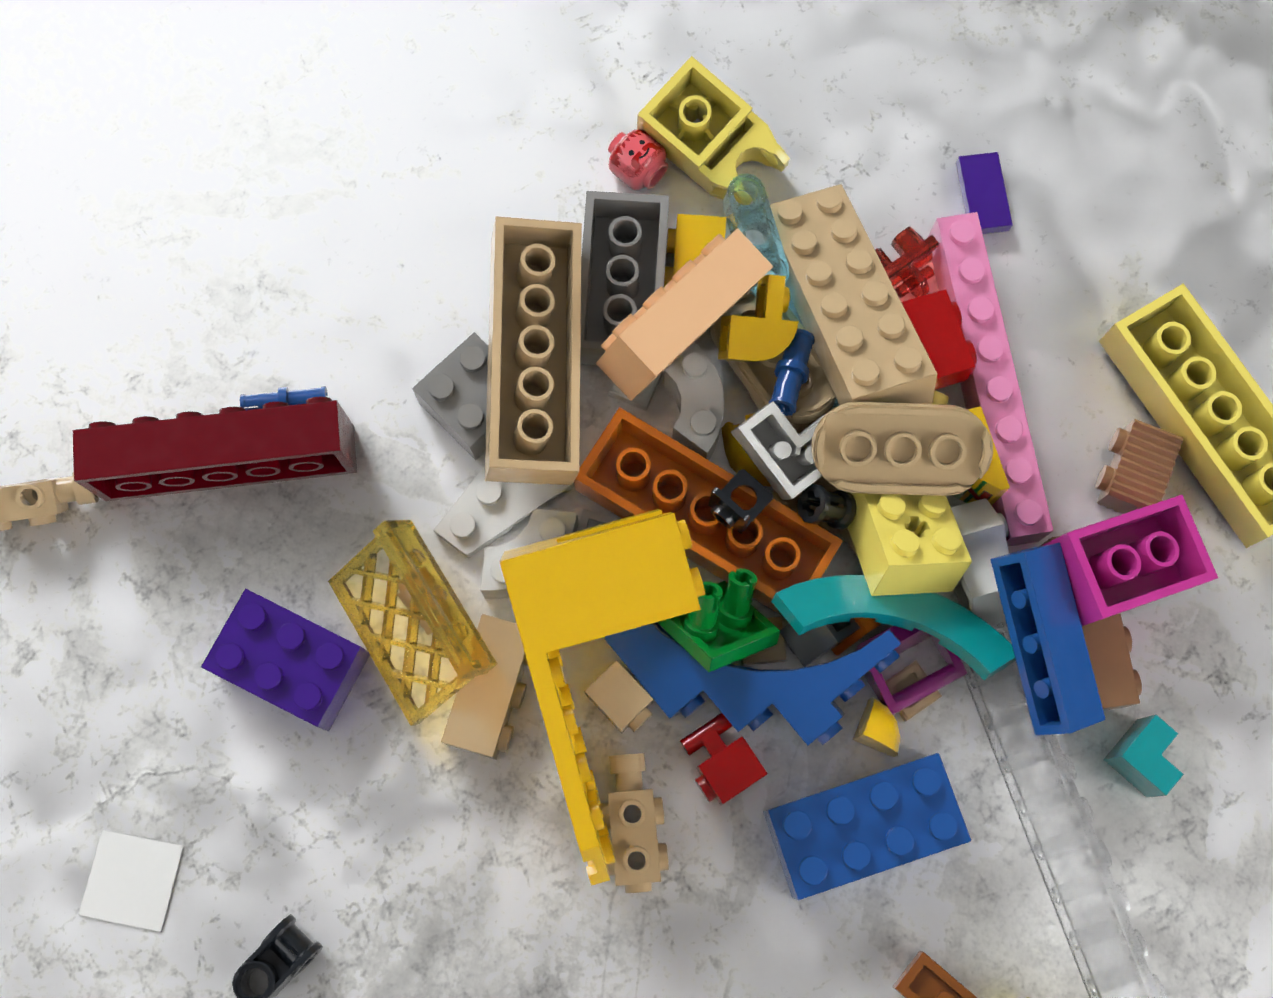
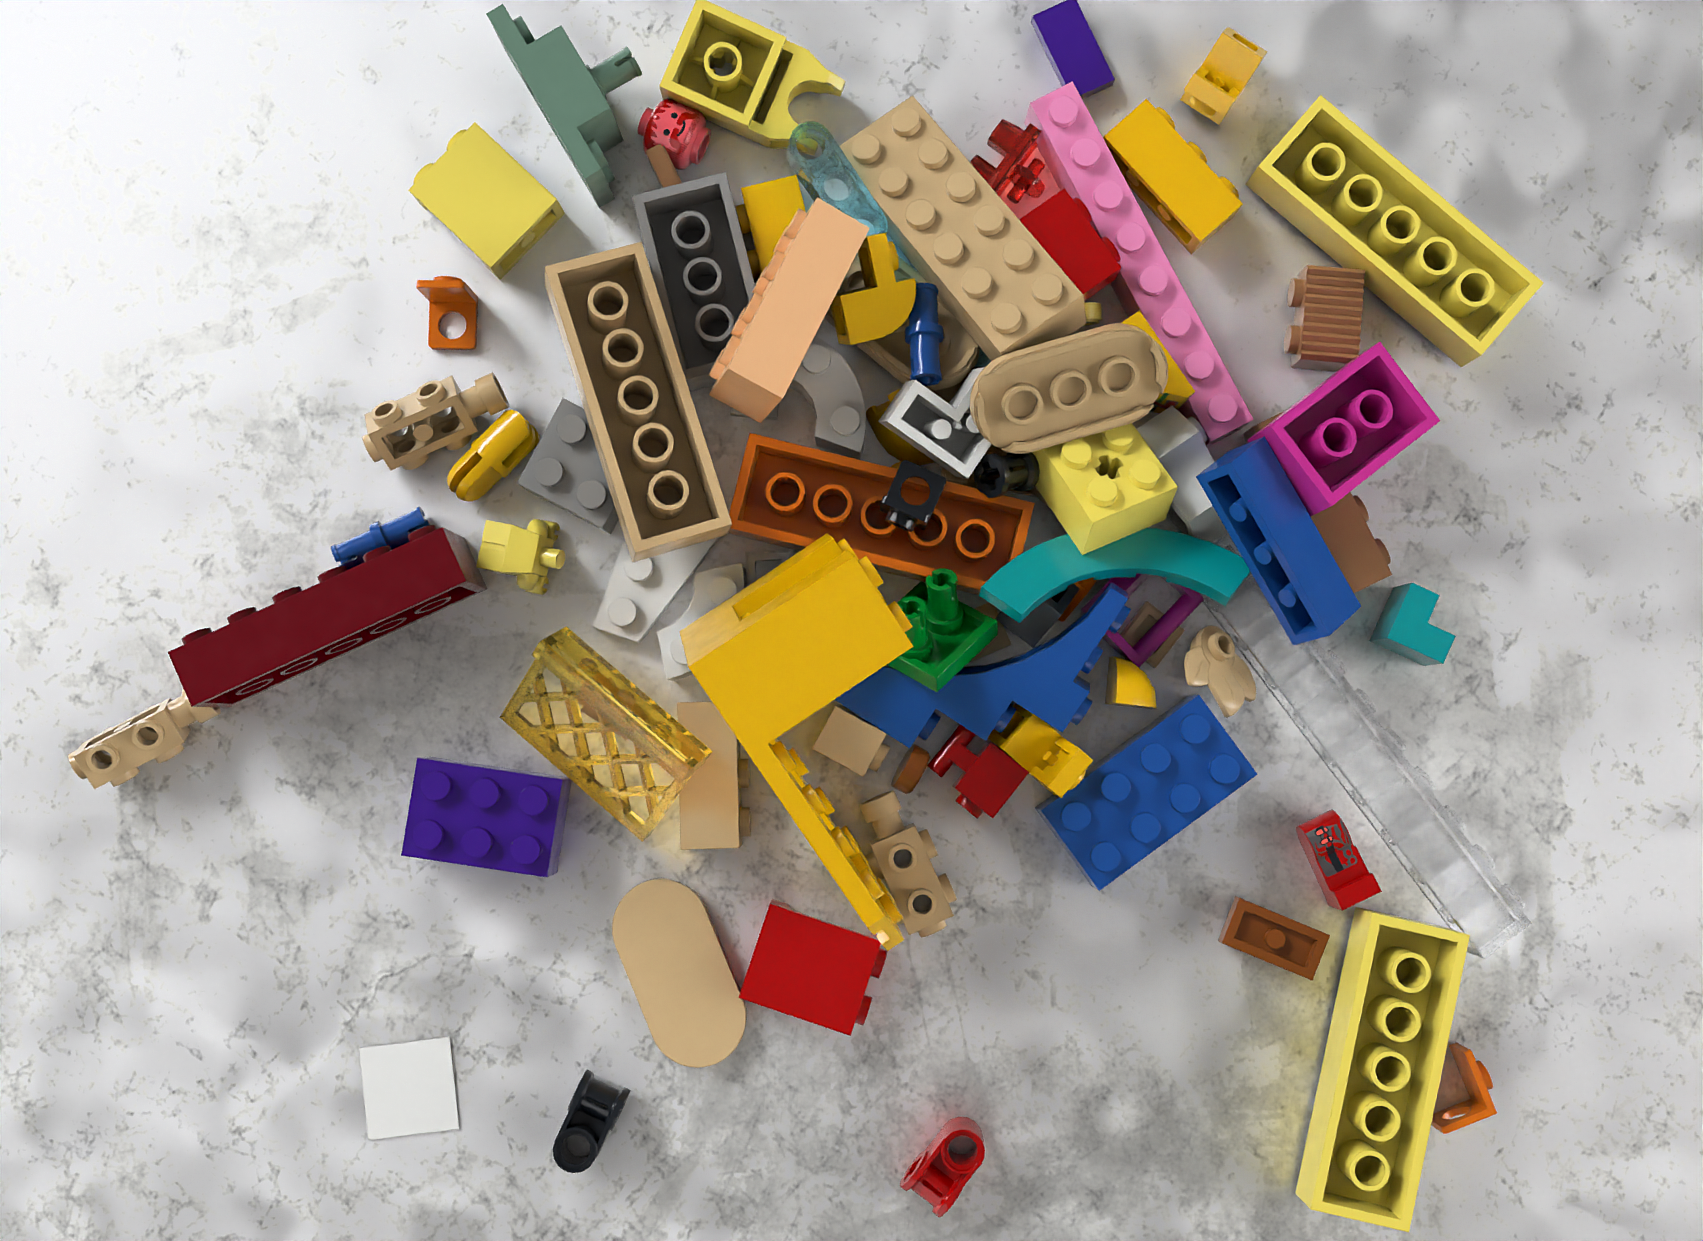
camera: 15 degrees left, 10 degrees up
none -> tan brick [362,372,509,471]
none -> light yellow panel [408,122,565,280]
none -> orange bracket [416,276,478,350]
none -> yellow arm [447,410,540,502]
none -> light yellow piece [476,519,565,595]
none -> sand green brick [486,4,642,208]
none -> tan tile [612,878,747,1068]
none -> medium nougat tile [645,144,682,188]
none -> red panel [738,899,888,1036]
none -> dark orange tile [891,744,930,794]
none -> yellow brick [988,703,1093,798]
none -> yellow brick [1103,99,1243,255]
none -> yellow brick [1180,27,1267,125]
none -> tan plate [1184,625,1256,718]
none -> red leg [1296,809,1382,911]

